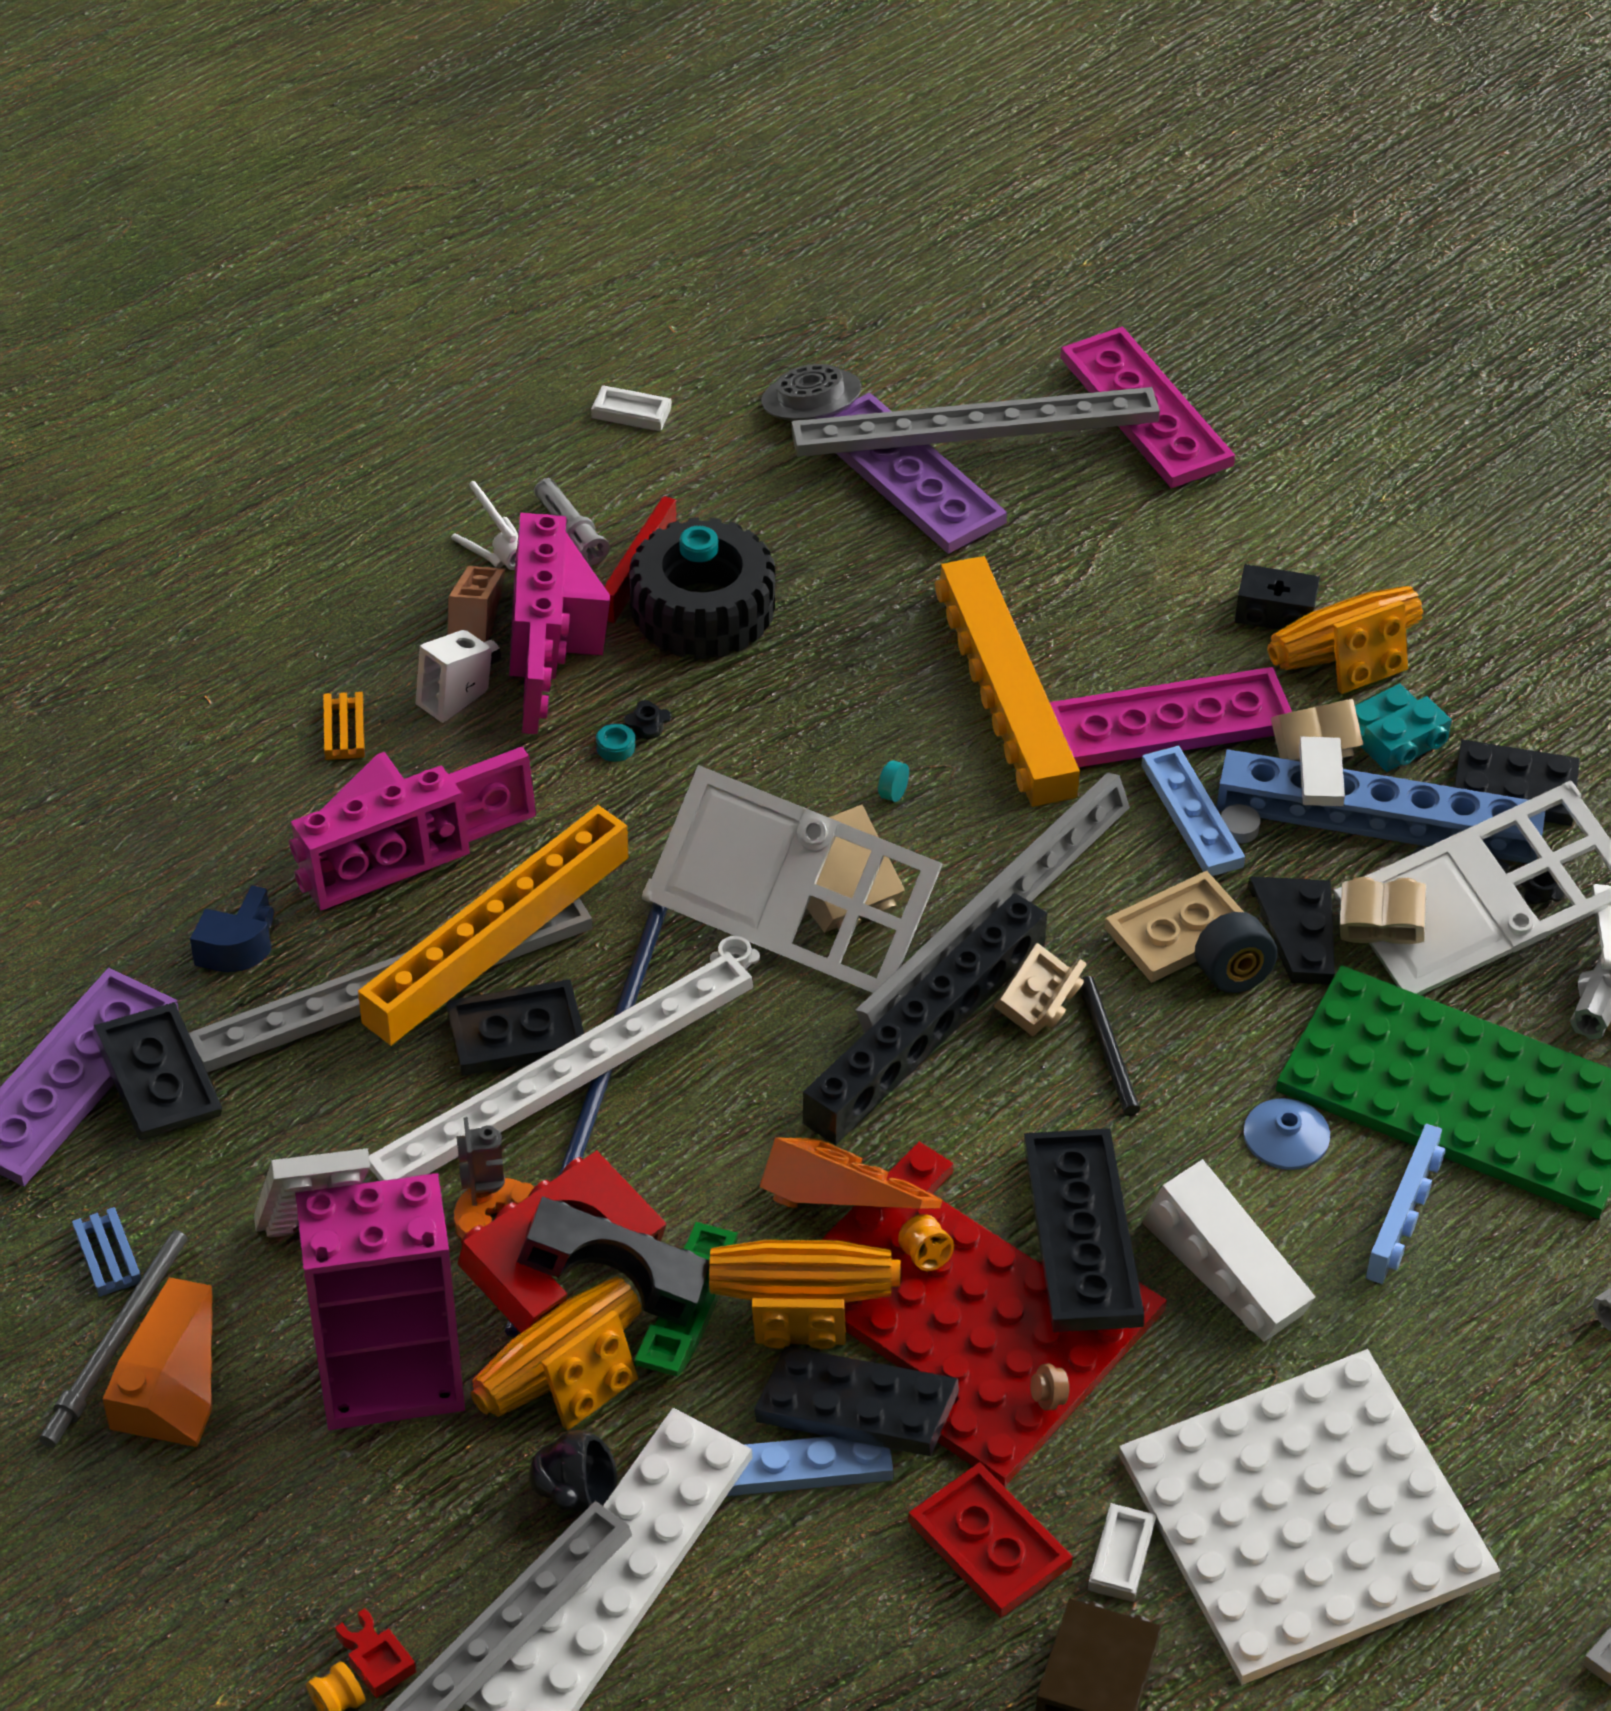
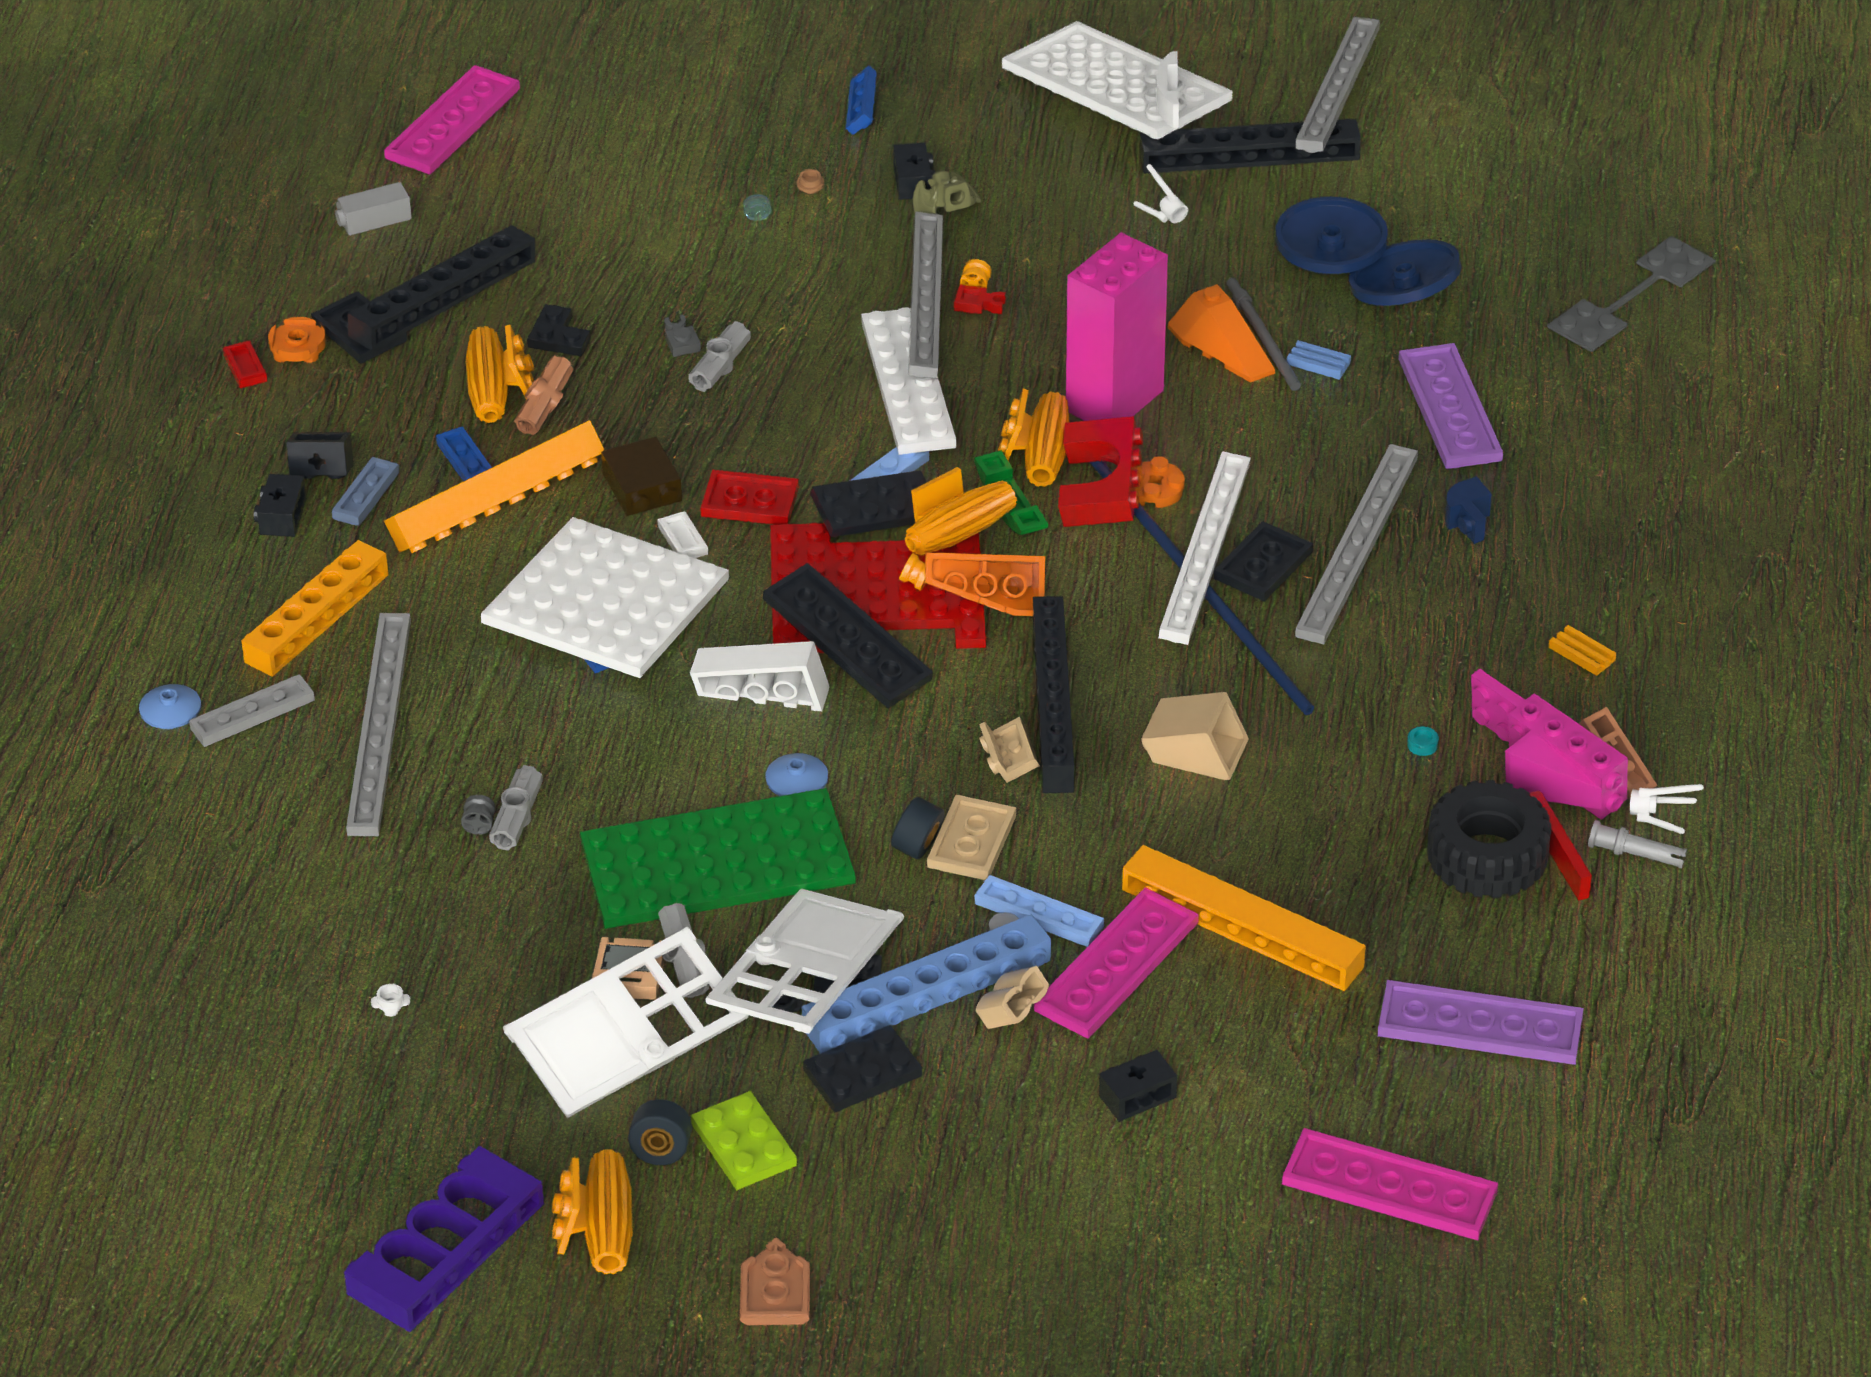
camera: 140 degrees right, 5 degrees down
black plate [93,1002,222,1141] -> none
white plate [254,1148,370,1237] -> none
dark pink wedge [289,747,536,911] -> none
light orange brick [358,805,629,1045] -> none
white torso [415,630,501,723] -> none
dark grey hinge [456,1117,505,1206] -> none
black arch [516,1196,710,1327] -> none
black piece [529,1430,617,1513] -> none
white tile [591,385,671,431] -> none
black plate [624,700,671,739] -> none
white door [642,765,943,993] -> none
teal tile [680,526,718,562] -> none
white plate [710,936,760,970] -> none
flat silver wheel [761,364,861,421] -> none
light grey plate [792,387,1160,457] -> none
light grey plate [855,773,1130,1034] -> none
teal tile [878,760,909,802] -> none
medium nougat plate [1030,1364,1069,1411] -> none
black bar [1080,976,1140,1116] -> none
black wing [1248,876,1335,985] -> none
light orange plate [1267,586,1423,694] -> none
white tile [1299,736,1345,806] -> none
tan brick [1340,877,1426,944] -> none
teal plate [1355,683,1452,772] -> none
light blue plate [1366,1123,1445,1284] -> none

